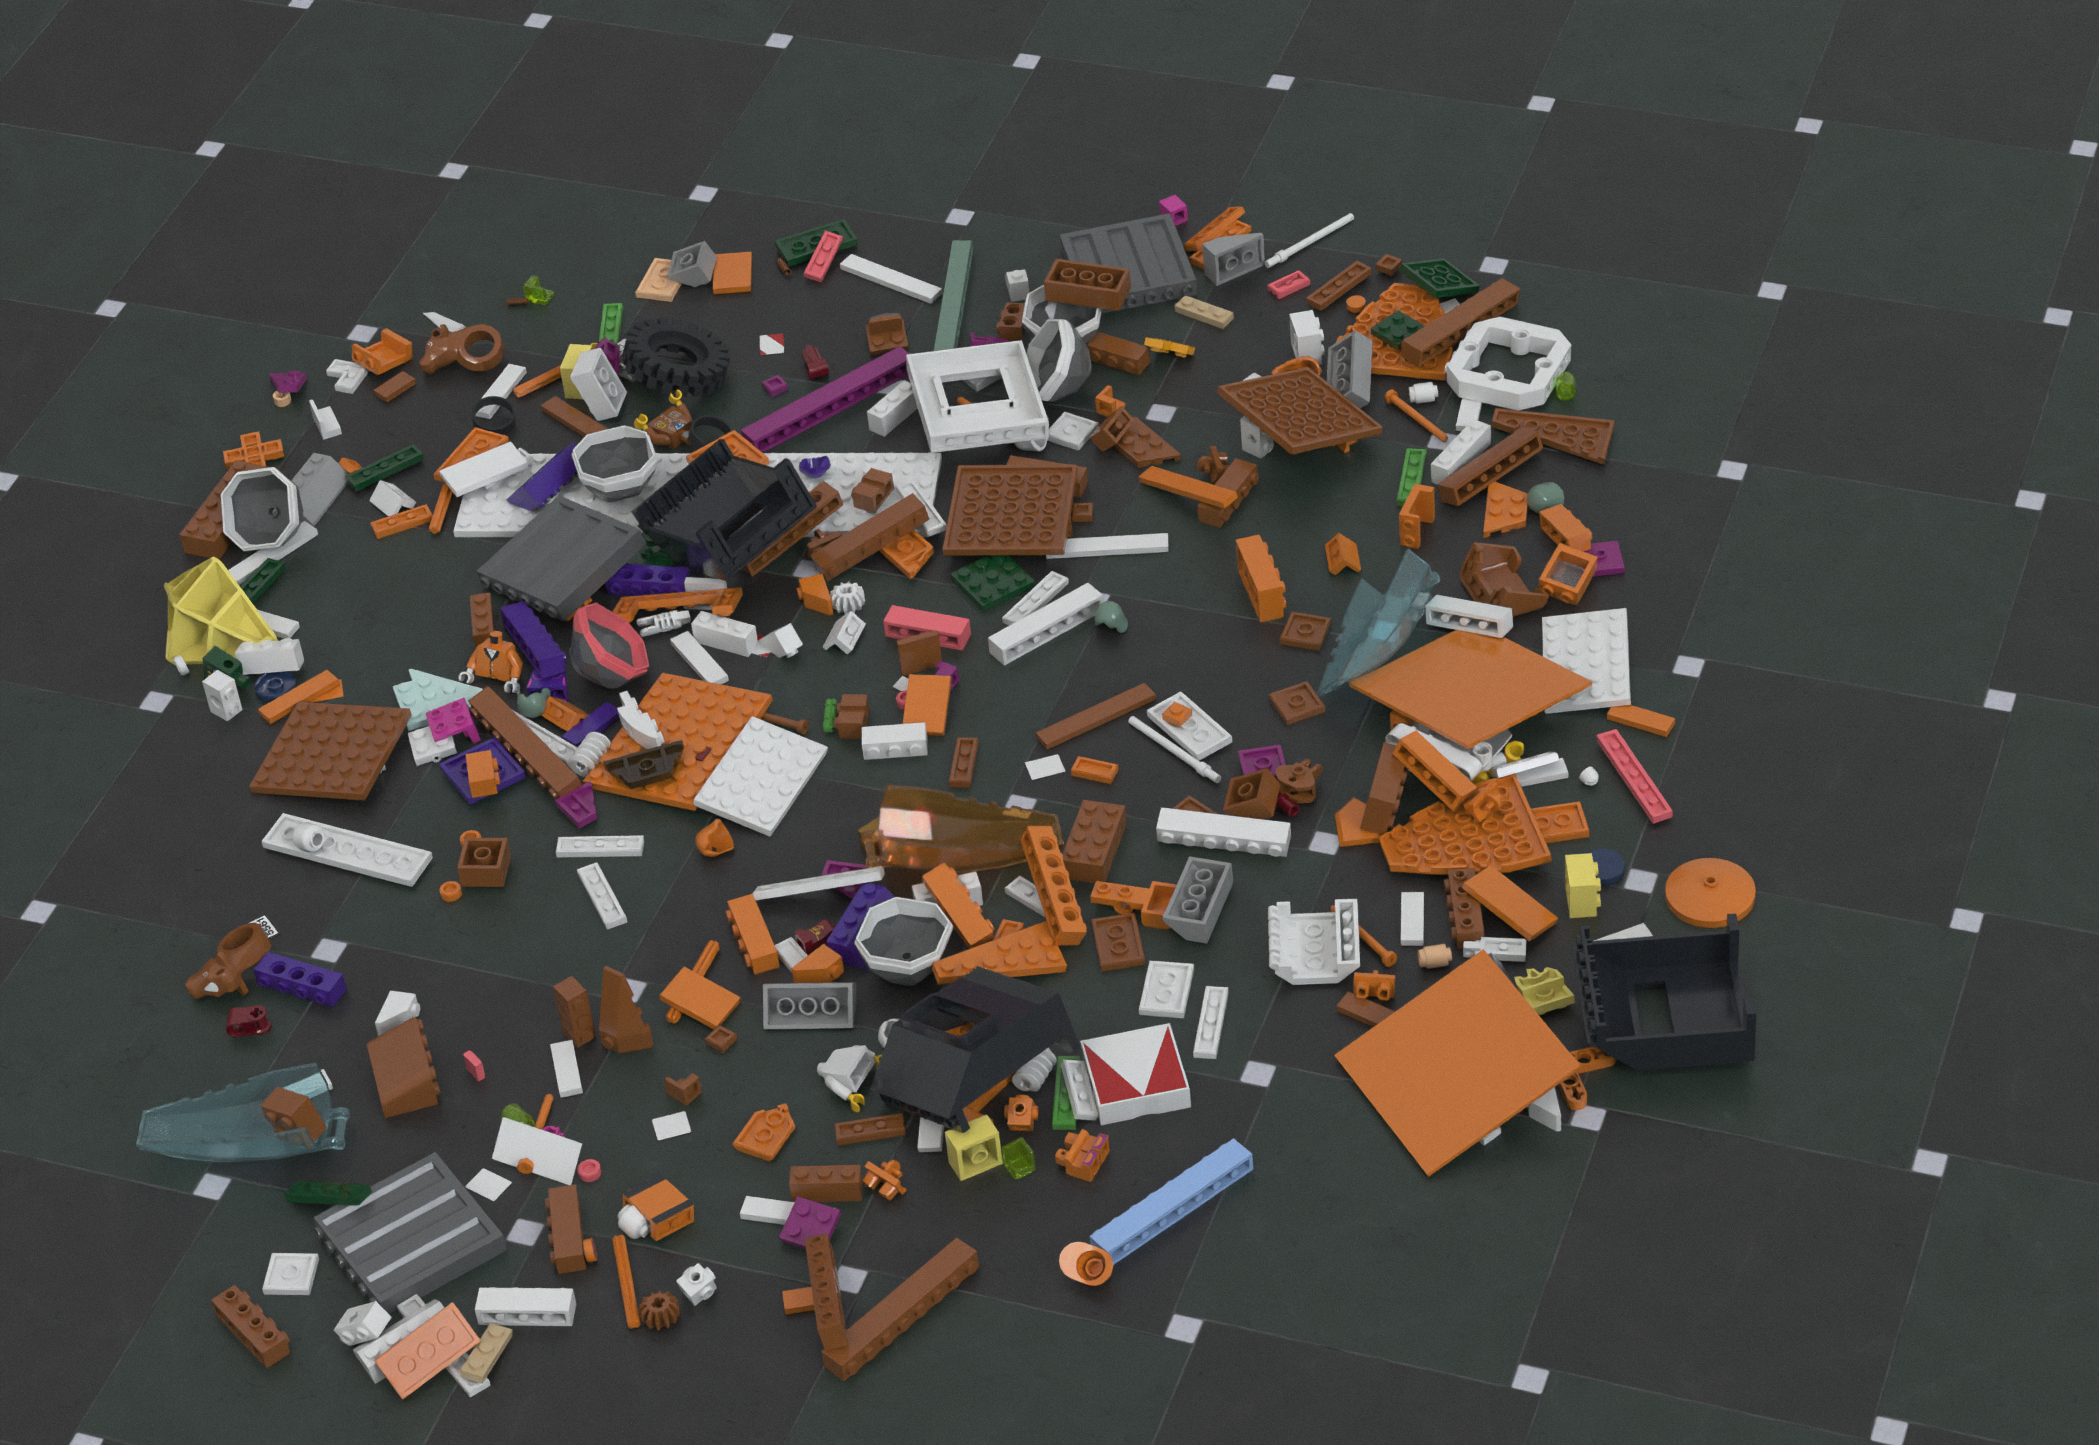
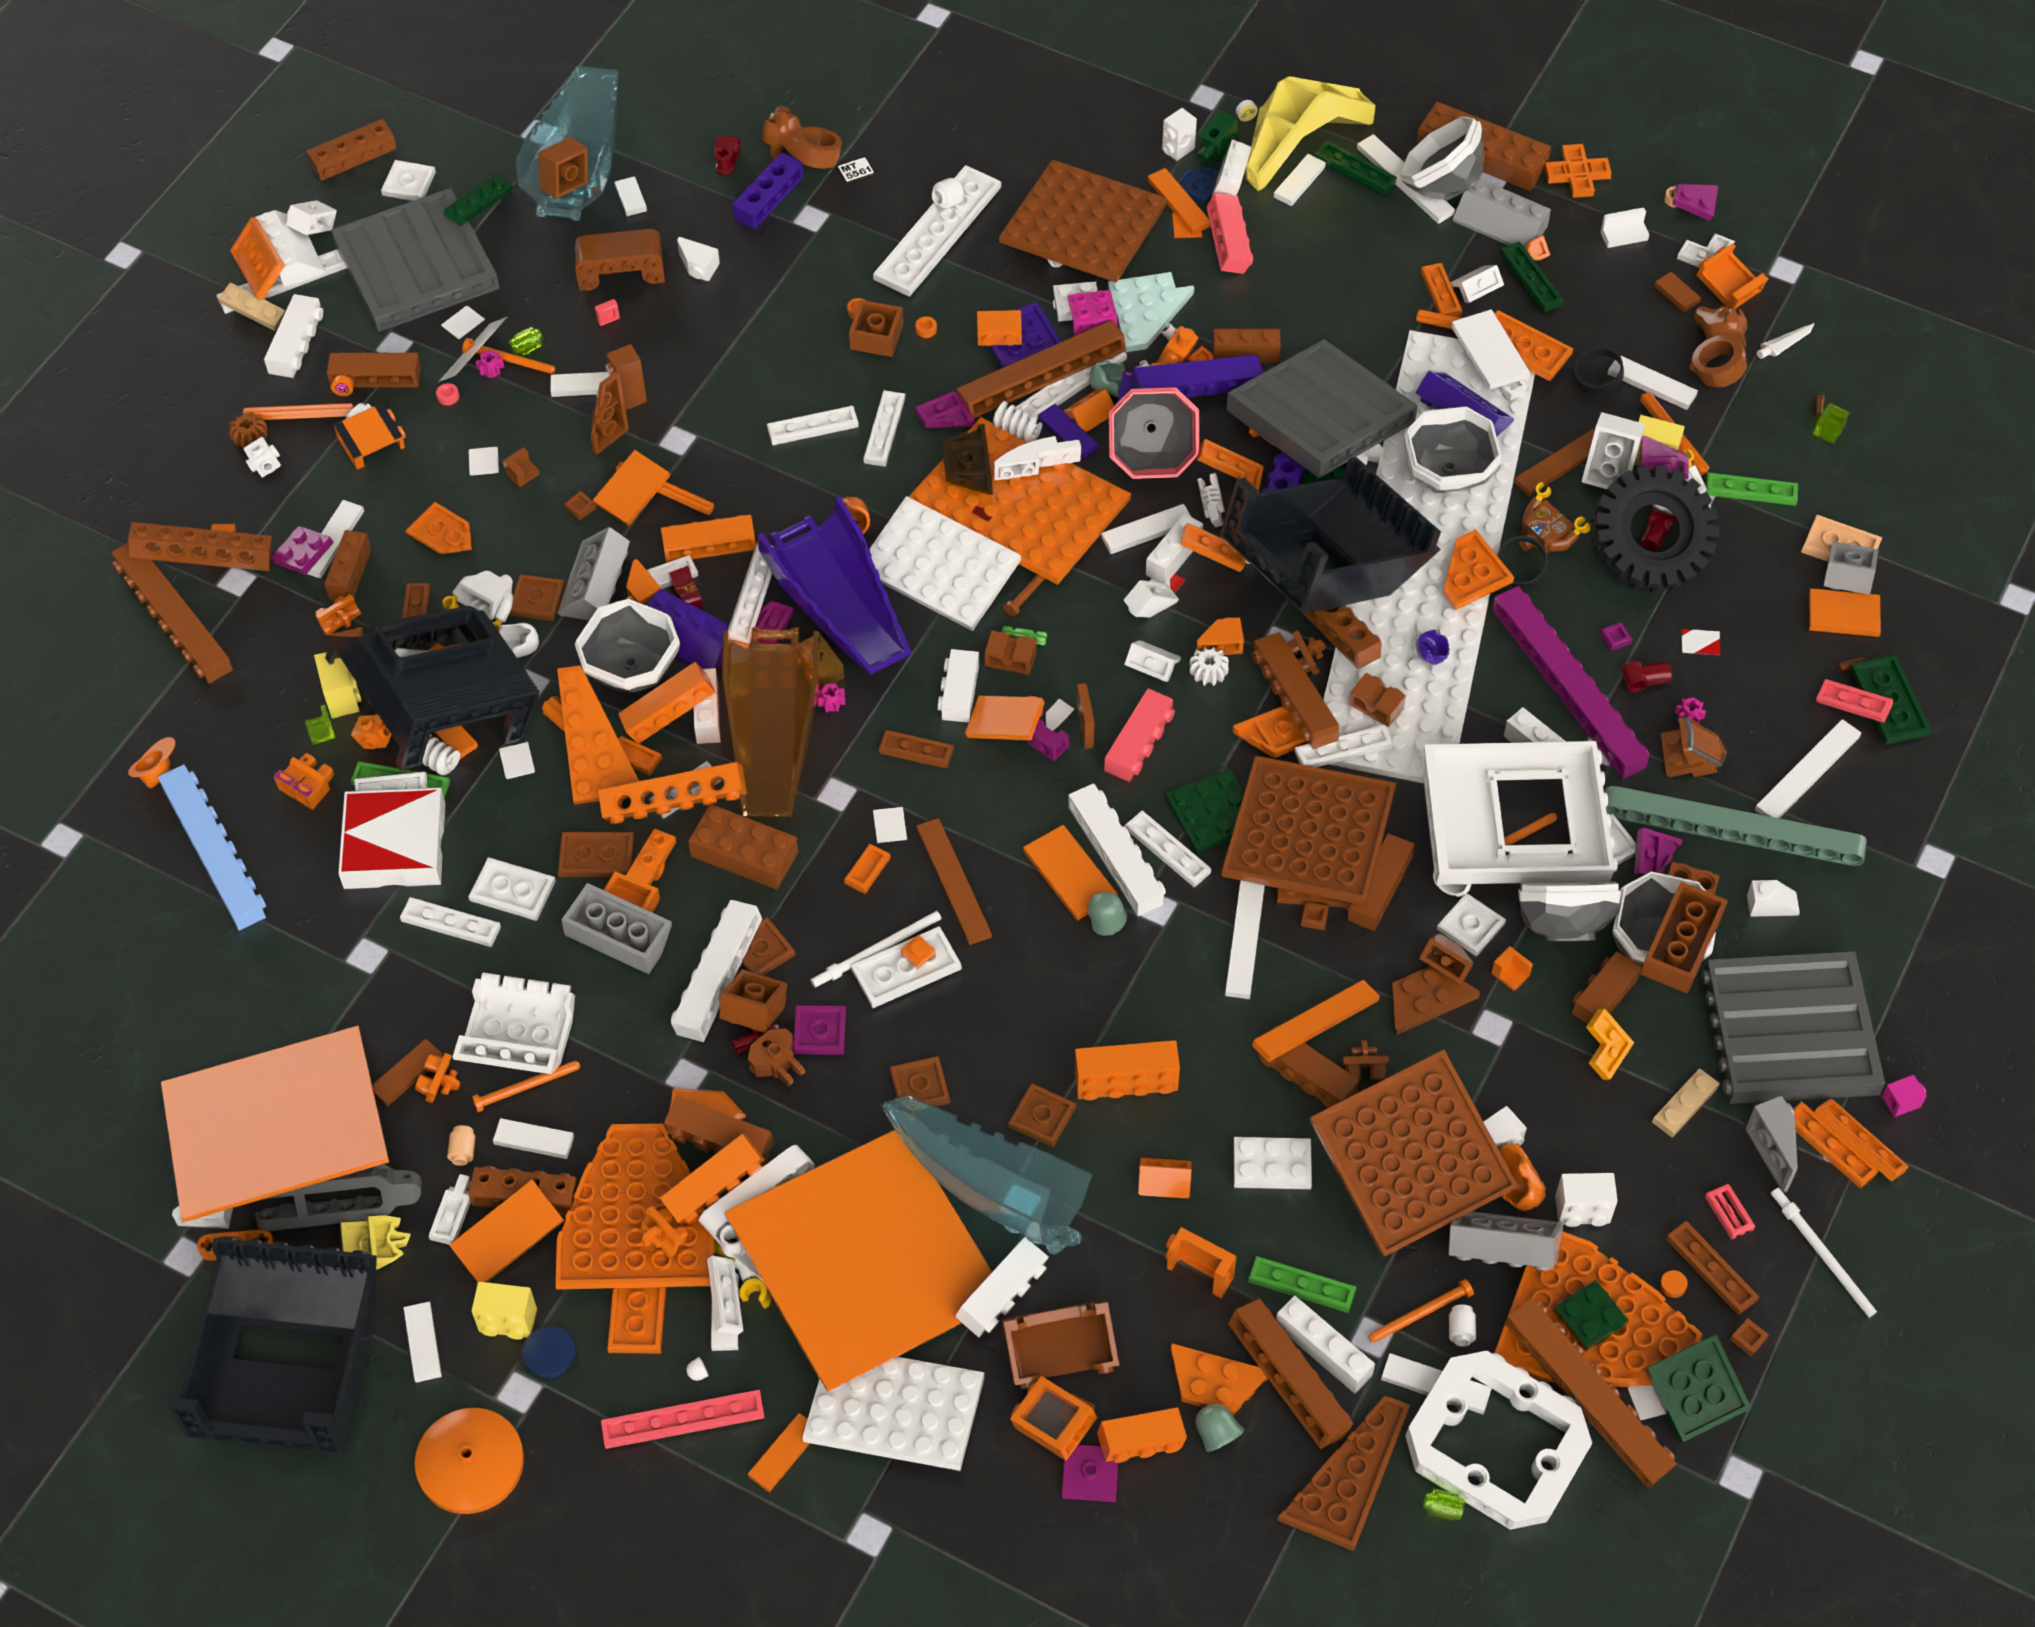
camera: 95 degrees right, 15 degrees up
none -> dark orange tile [509,574,565,621]
none -> dark purple windscreen [758,496,911,675]
none -> orange tile [1023,825,1117,921]
none -> coral brick [1207,193,1253,274]
none -> white plate [1234,1137,1312,1189]
none -> dark pink gear [1675,697,1706,724]

